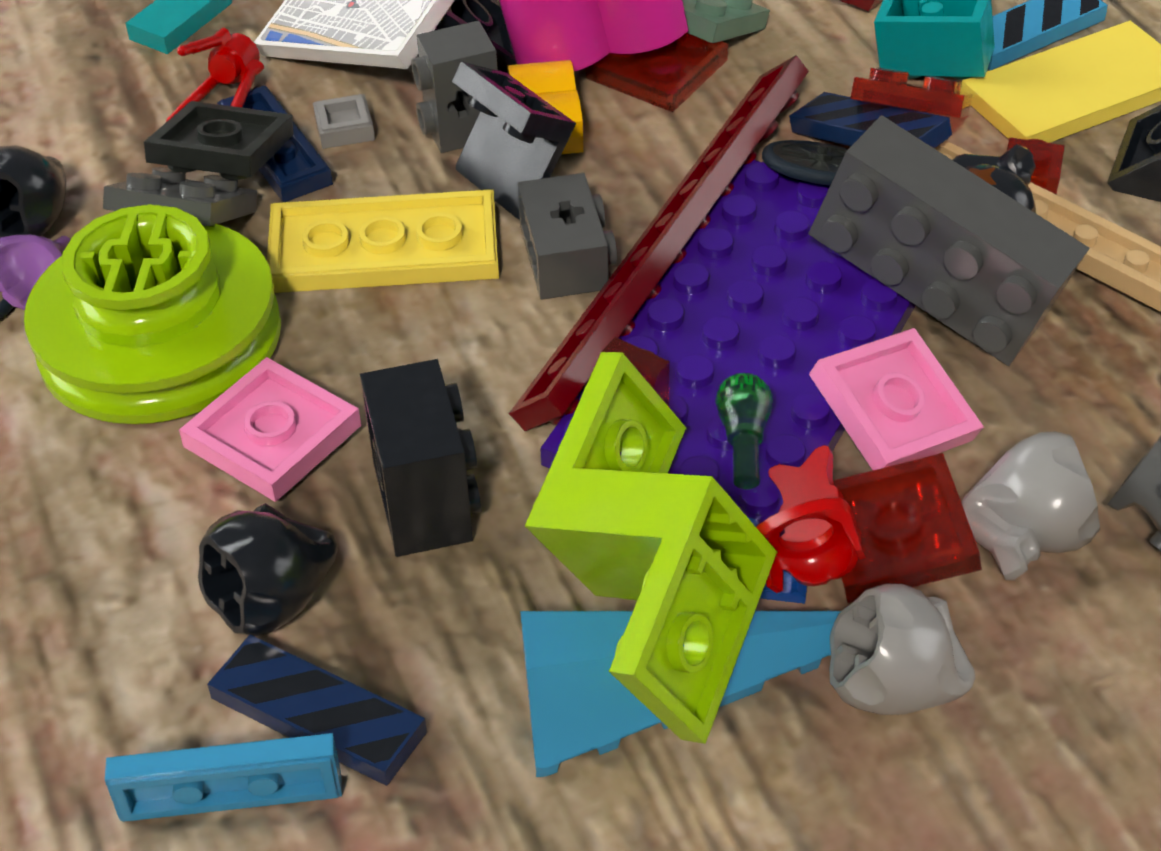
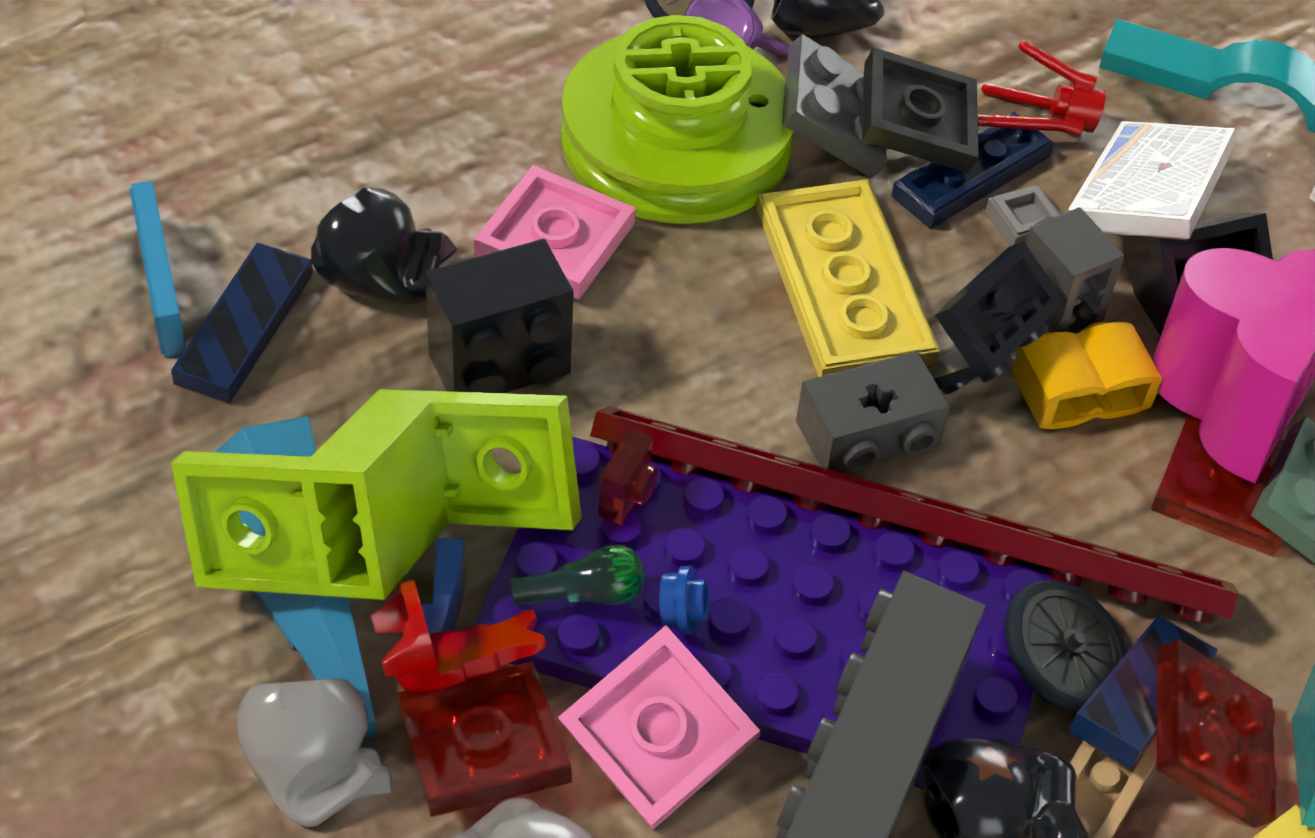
camera: 75 degrees right, 5 degrees up
none -> blue plate [659,566,710,635]

